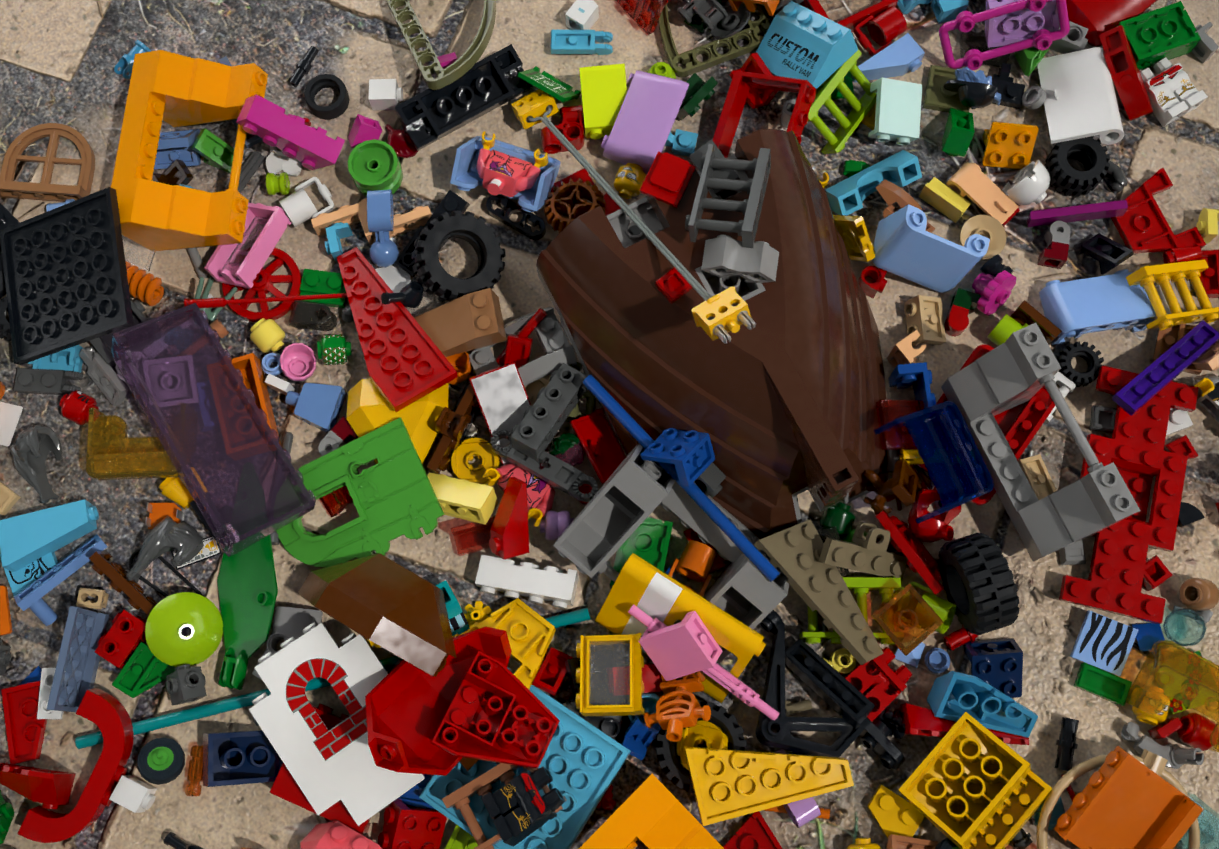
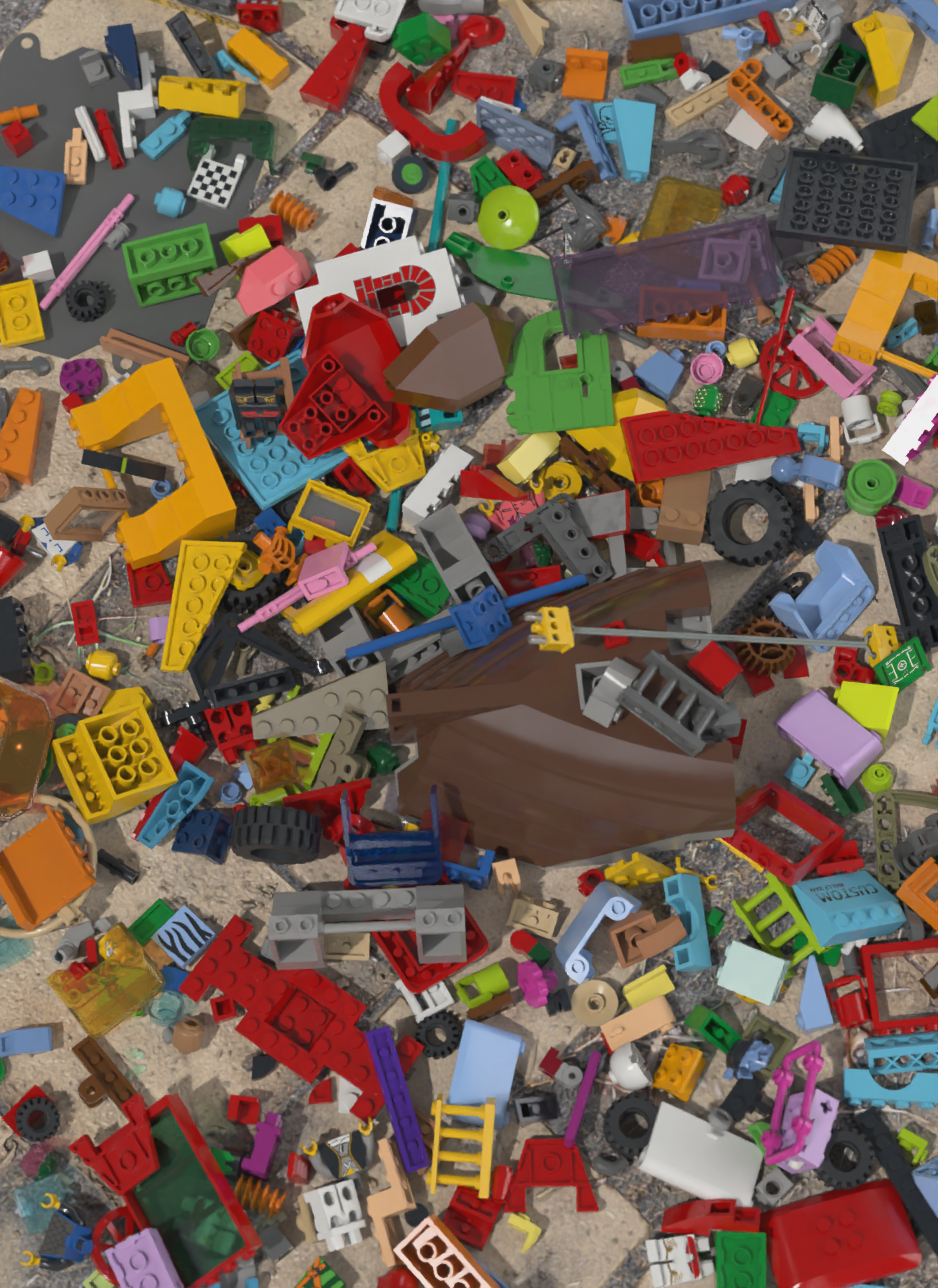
camera: 110 degrees right, 5 degrees down
white tile [264,374,295,395] -> none
black bar [381,281,424,308] -> none
coral torso [476,131,548,197] -> none
yellow head [614,163,646,199] -> none
reddish brown piece [863,458,918,515] -> none

